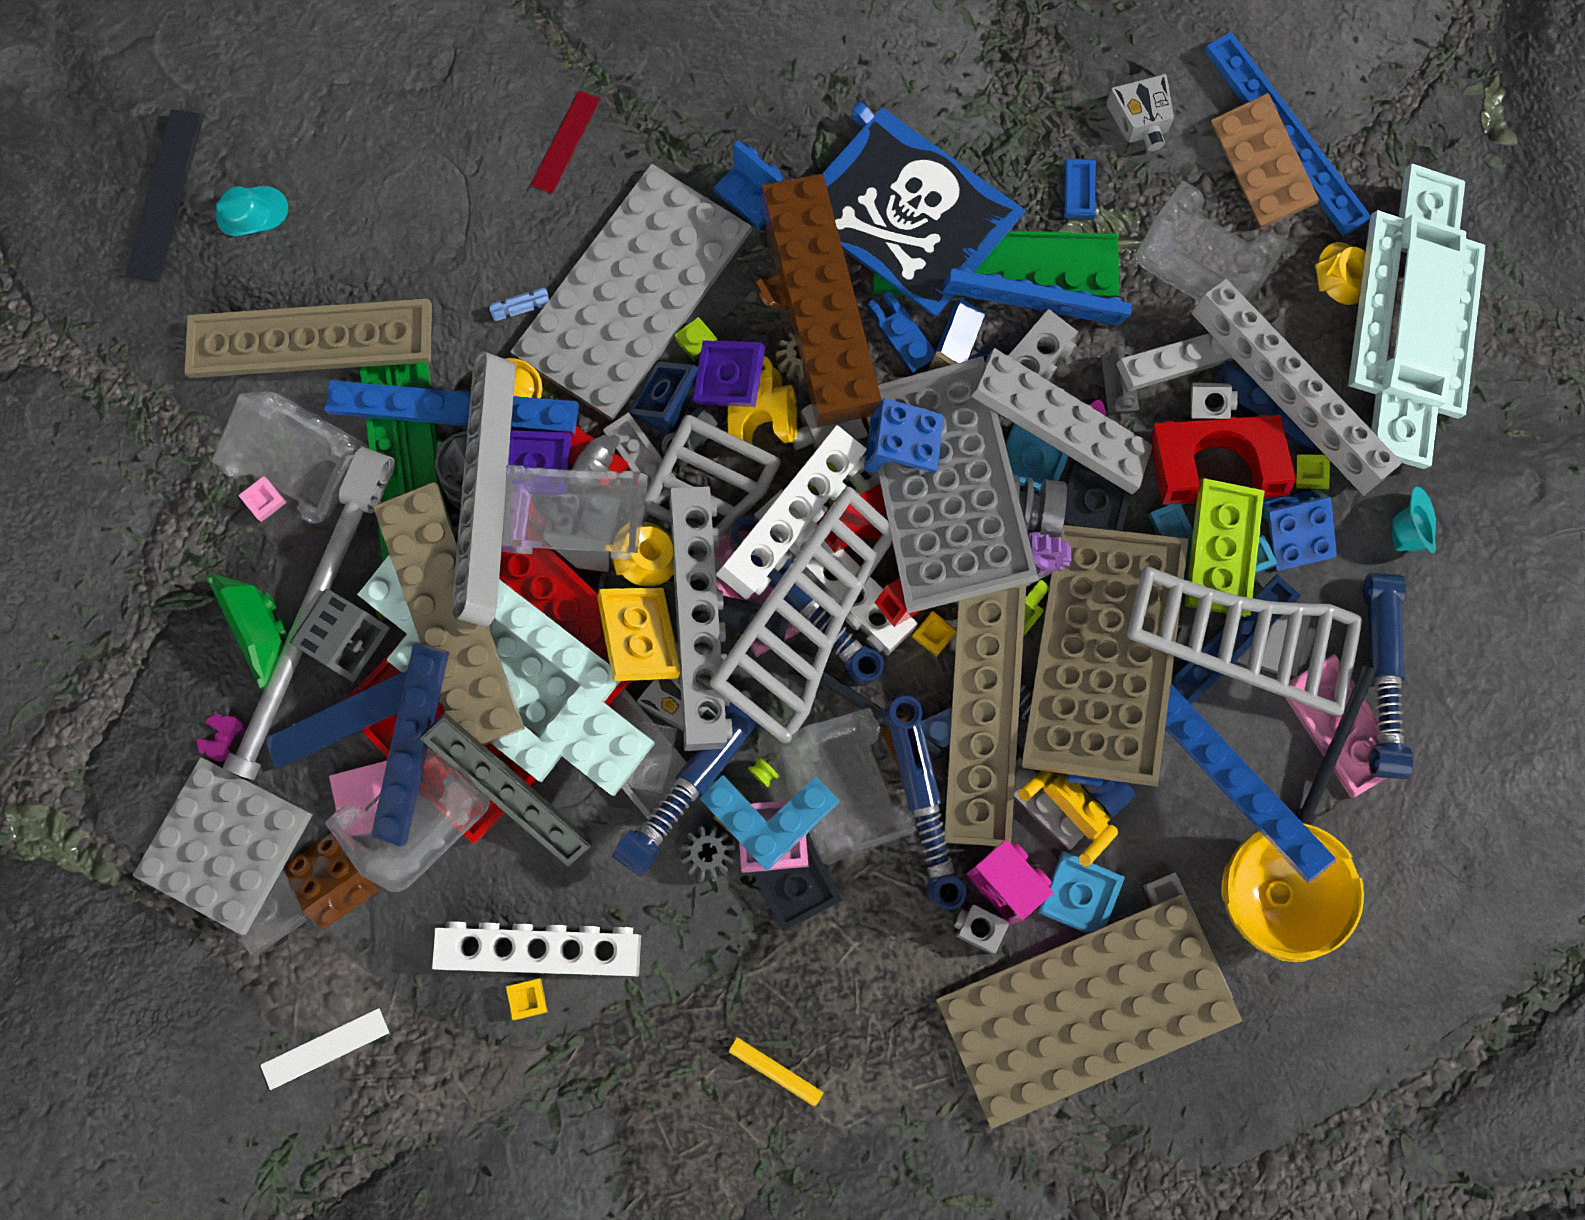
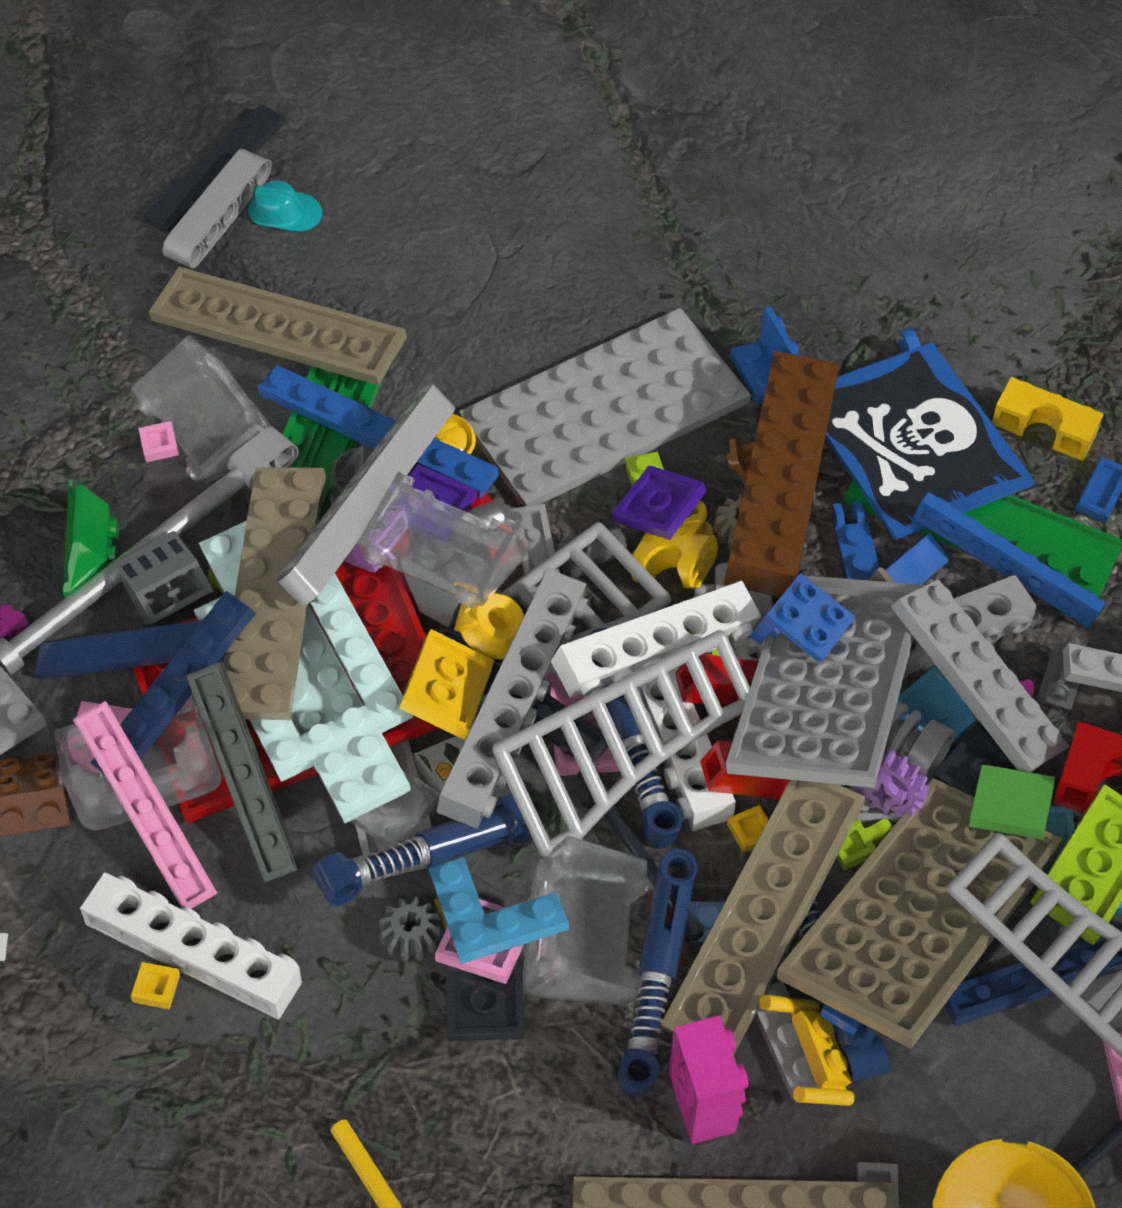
camera: 25 degrees right, 20 degrees down
medium blue axle [489,288,550,321] -> none
dark red sticker [531,90,600,194] -> none
dark blue slope [629,362,698,435] -> none
lime bush [747,756,779,788] -> none
light grey brick [954,905,1010,954] -> none
dark azure tile [1038,851,1125,934] -> none
blue plate [1165,684,1336,883] -> none
none -> bright pink tile [73,701,218,909]
none -> light grey beam [163,149,271,268]
none -> bright green tile [969,765,1055,840]
none -> yellow arch [992,377,1104,461]

